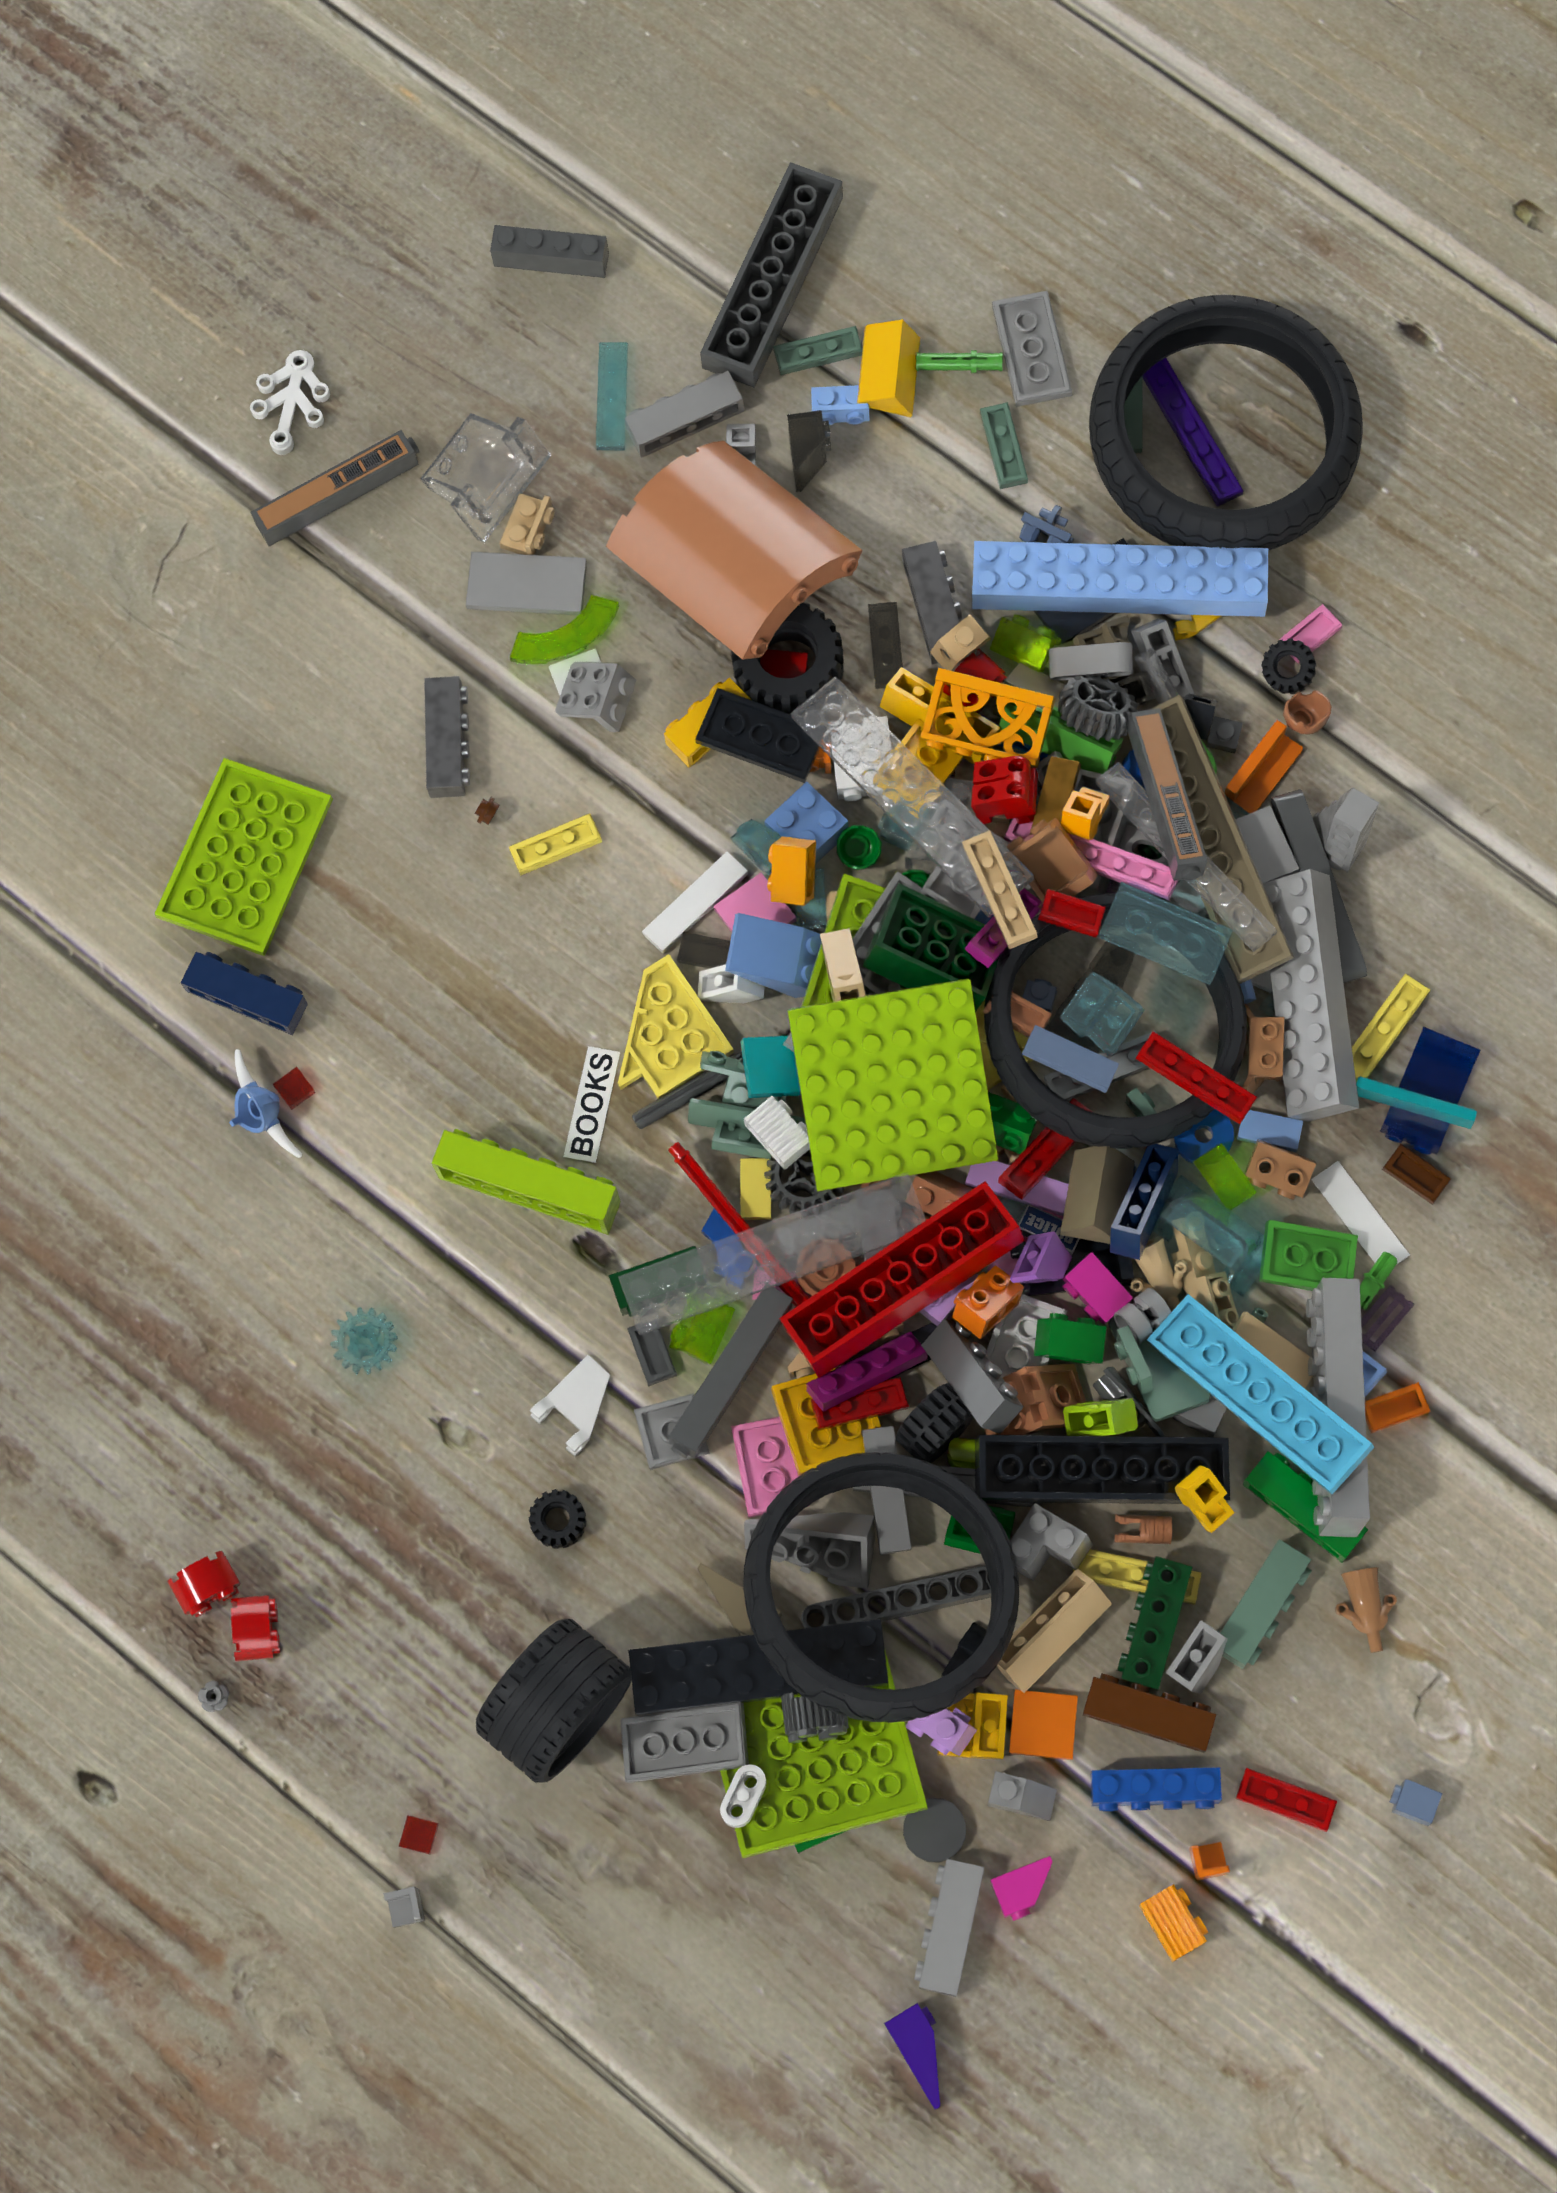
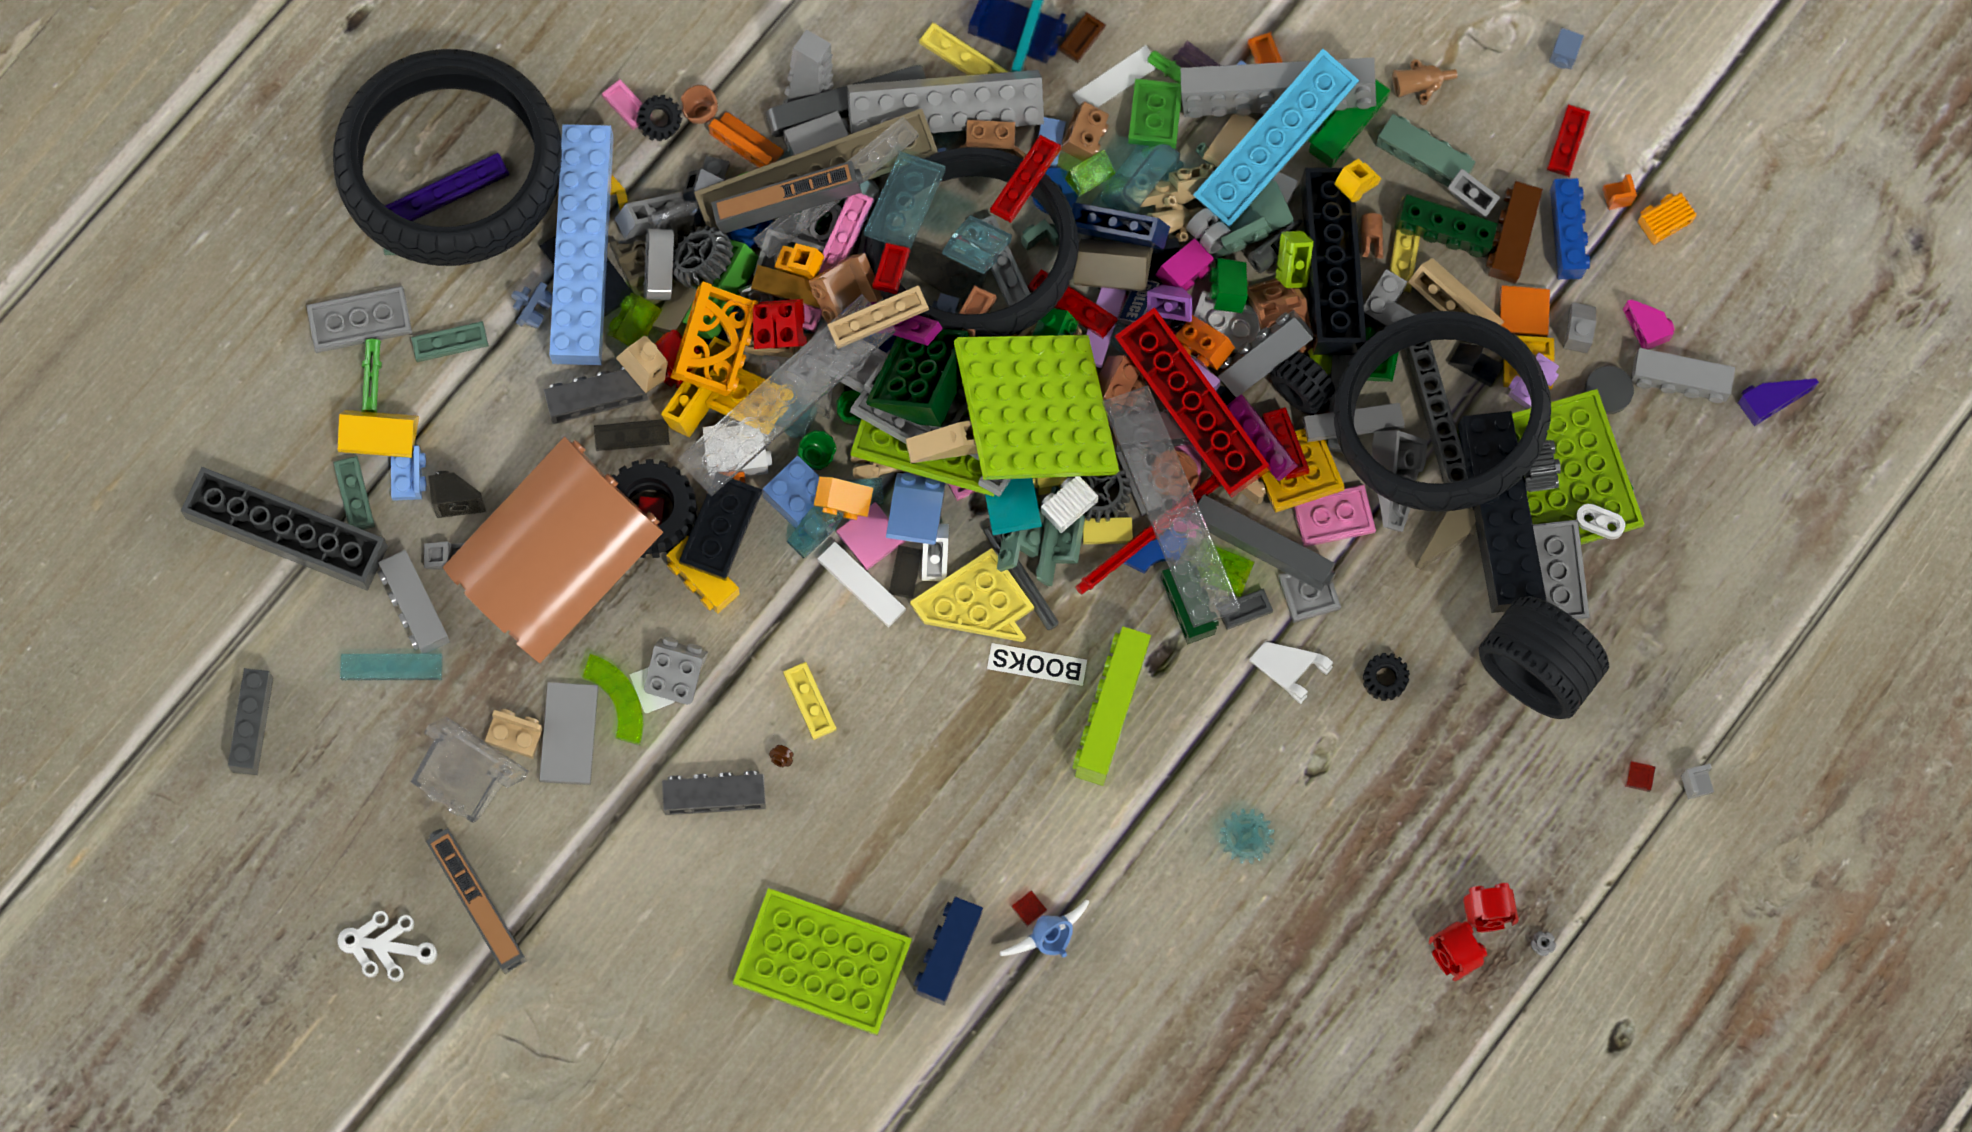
camera: 105 degrees left, 0 degrees up
sand blue tile [1022,1025,1119,1093] -> none

